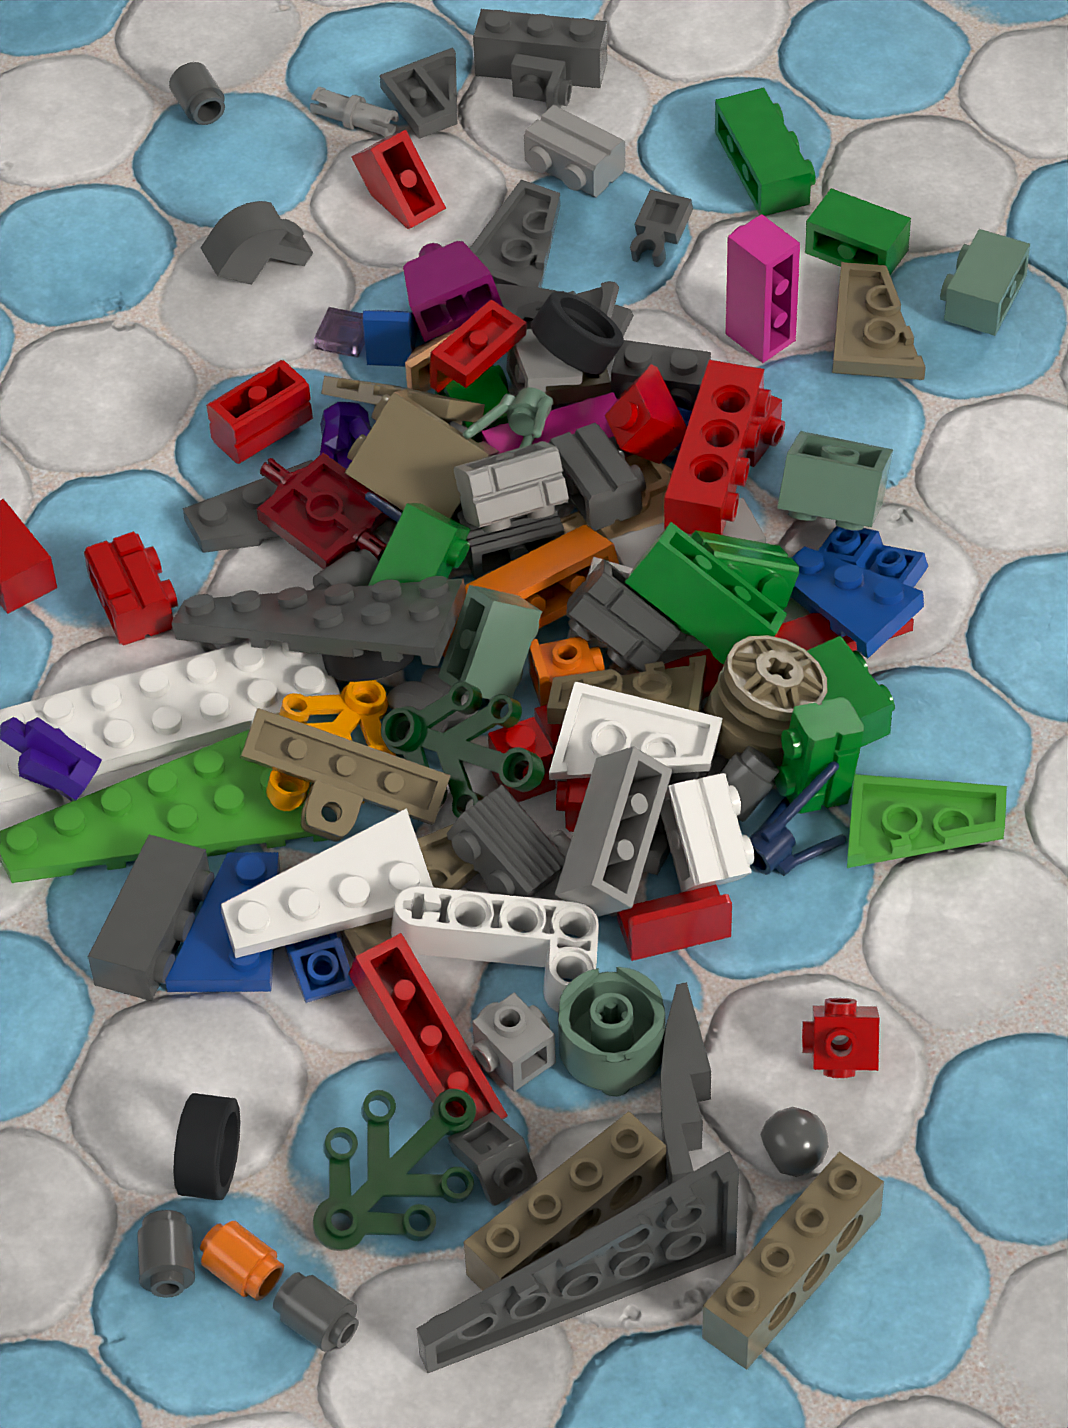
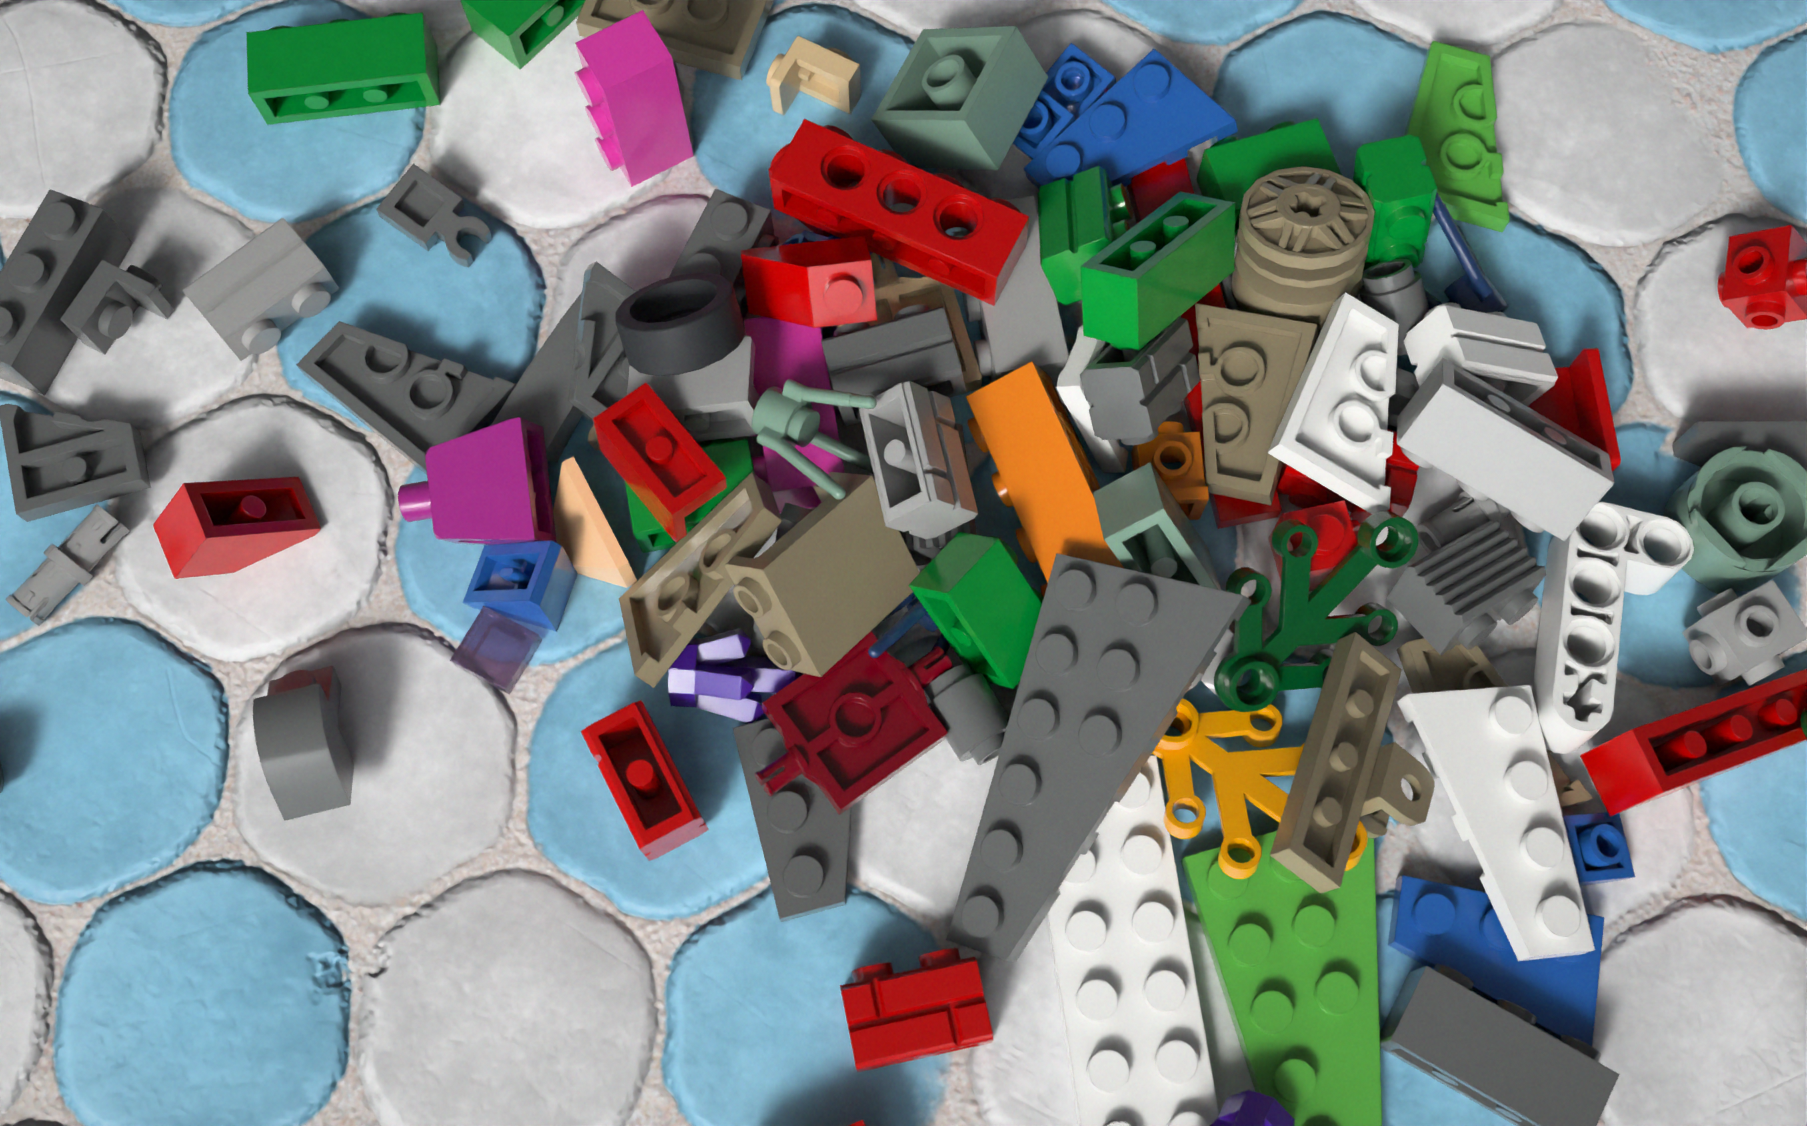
camera: 80 degrees left, 20 degrees up
none -> tan bracket [766,36,861,115]

